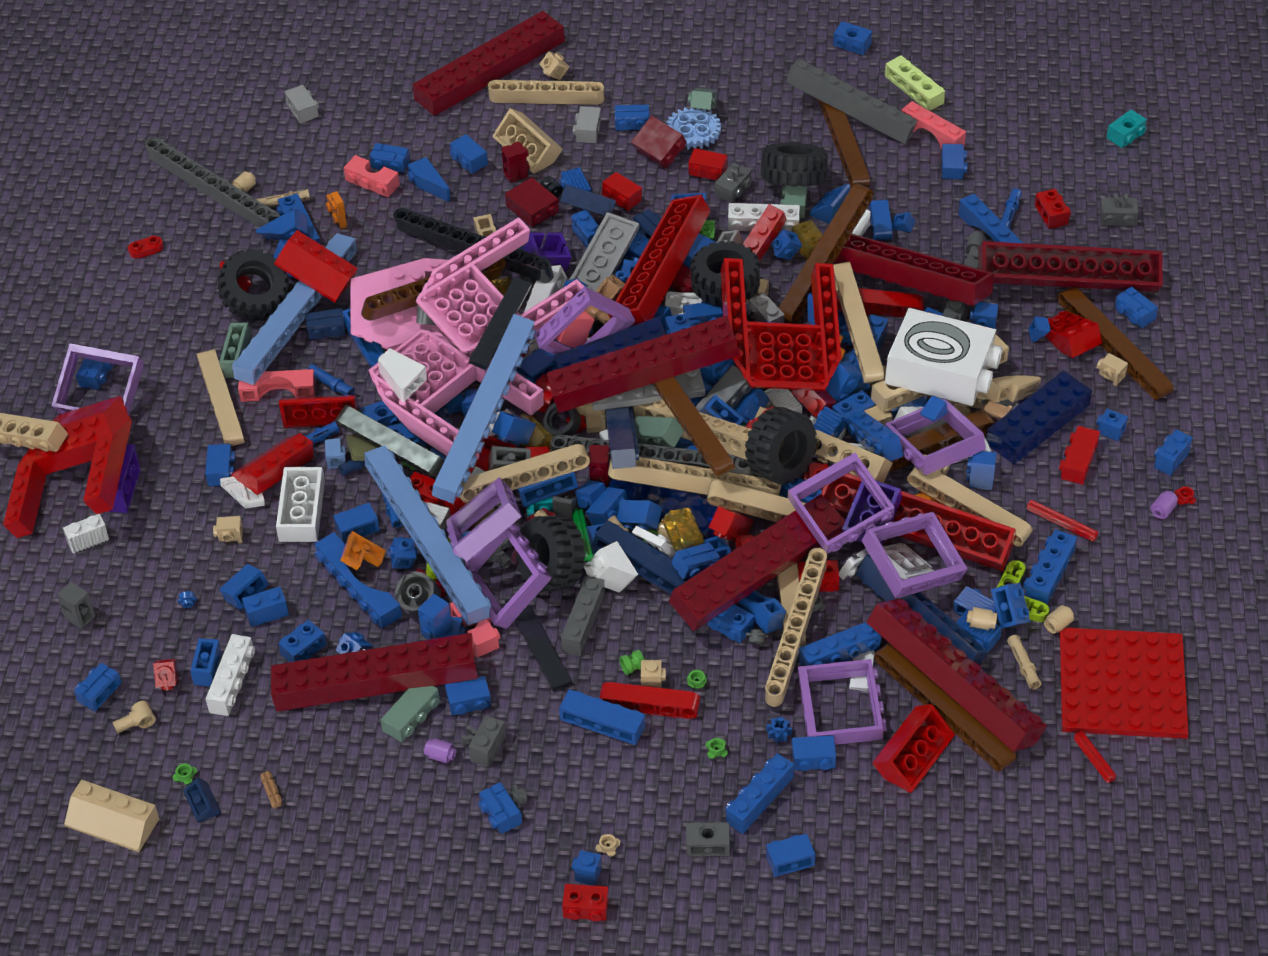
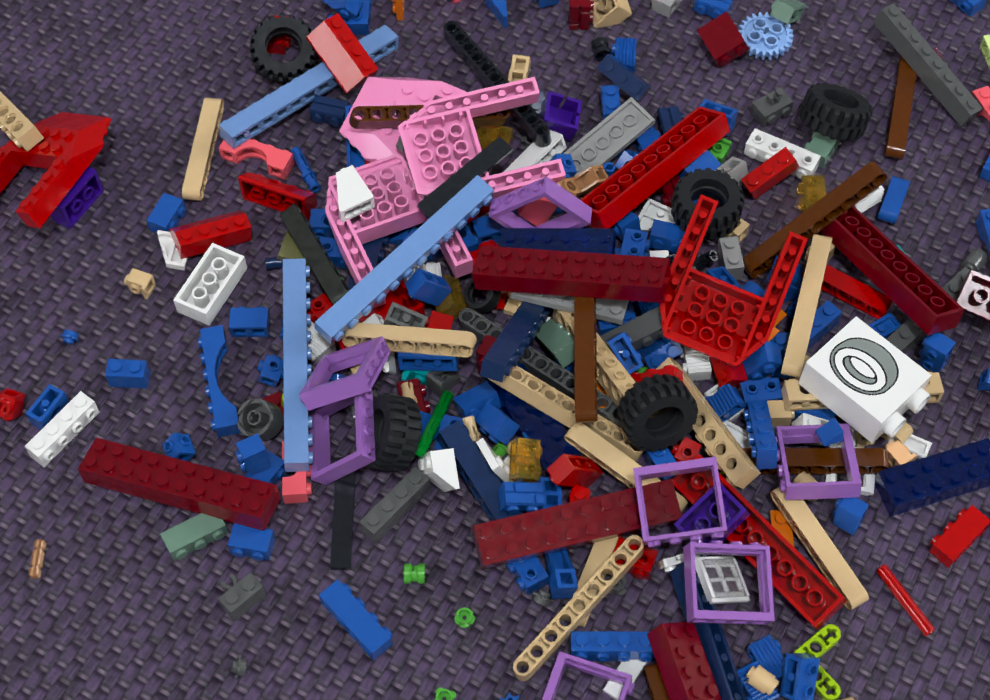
camera: 25 degrees right, 10 degrees up
medium lavender window [51,344,144,415] -> none
white brick [63,514,109,554] -> none
blue brick [76,359,114,390] -> none
sand green brick [219,323,253,378] -> none
blue brick [219,564,269,610] -> none
blue brick [278,619,327,662] -> none
blue pin [305,421,339,444] -> none
medium blue brick [325,438,346,469] -> none
orange plate [340,531,386,570] -> none
medium lavender brick [424,738,457,764] -> none
blue brick [478,782,522,834] -> none
dark red brick [505,177,559,228] -> none
blue brick [575,480,605,510] -> none
red beam [599,682,700,719] -> none
red brick [602,172,642,211] -> none
tan brick [641,660,666,688] -> none
red brick [688,148,728,180] -> none
blue brick [771,229,802,260] -> none
blue slope [809,184,850,224] -> none
blue slope [891,212,915,233] -> none
tan slope [985,375,1041,403] -> none
blue brick [1023,529,1077,605] -> none

